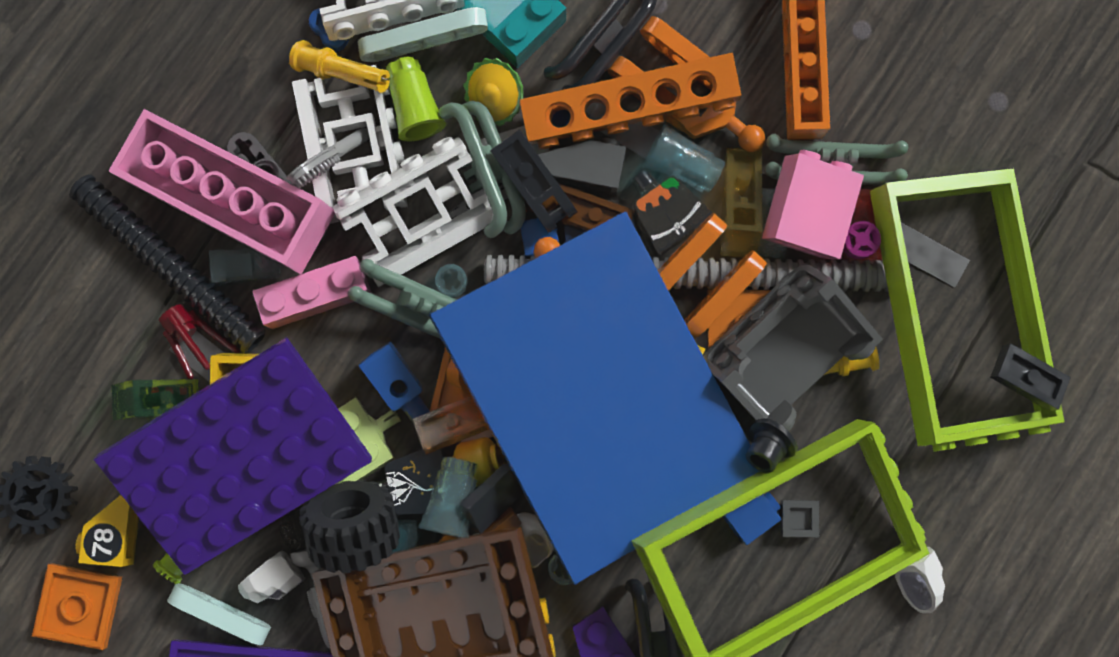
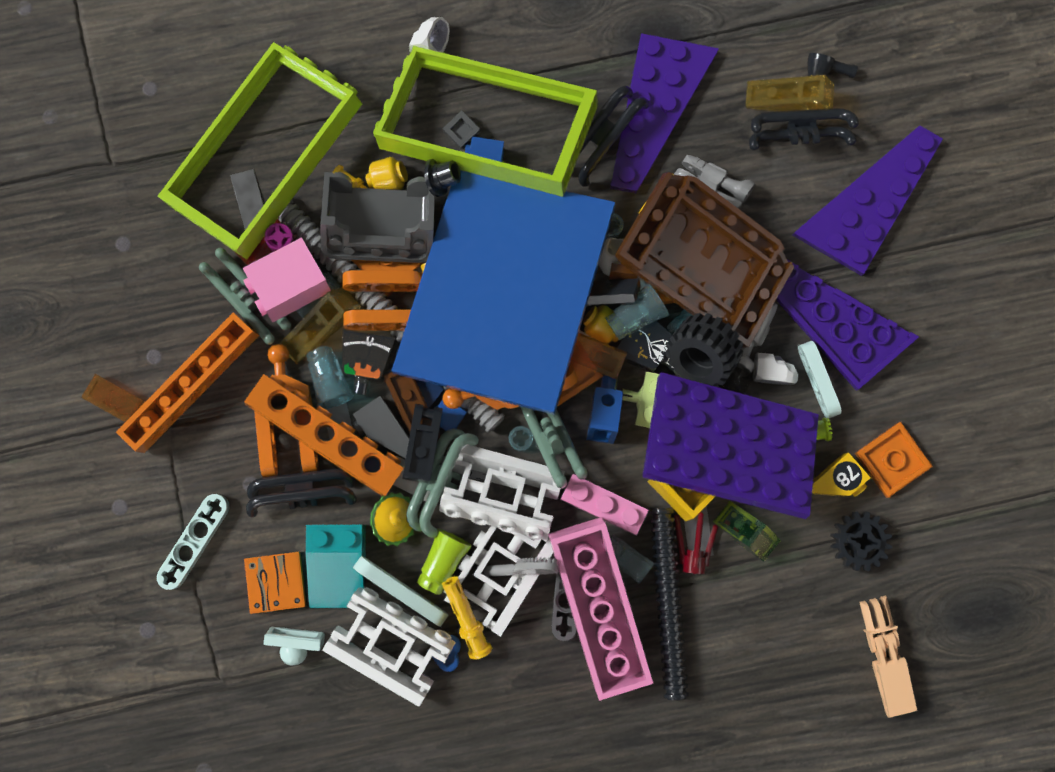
camera: 135 degrees left, 0 degrees up
black plate [990,343,1071,411] -> none
none -> yellow head [366,157,408,190]

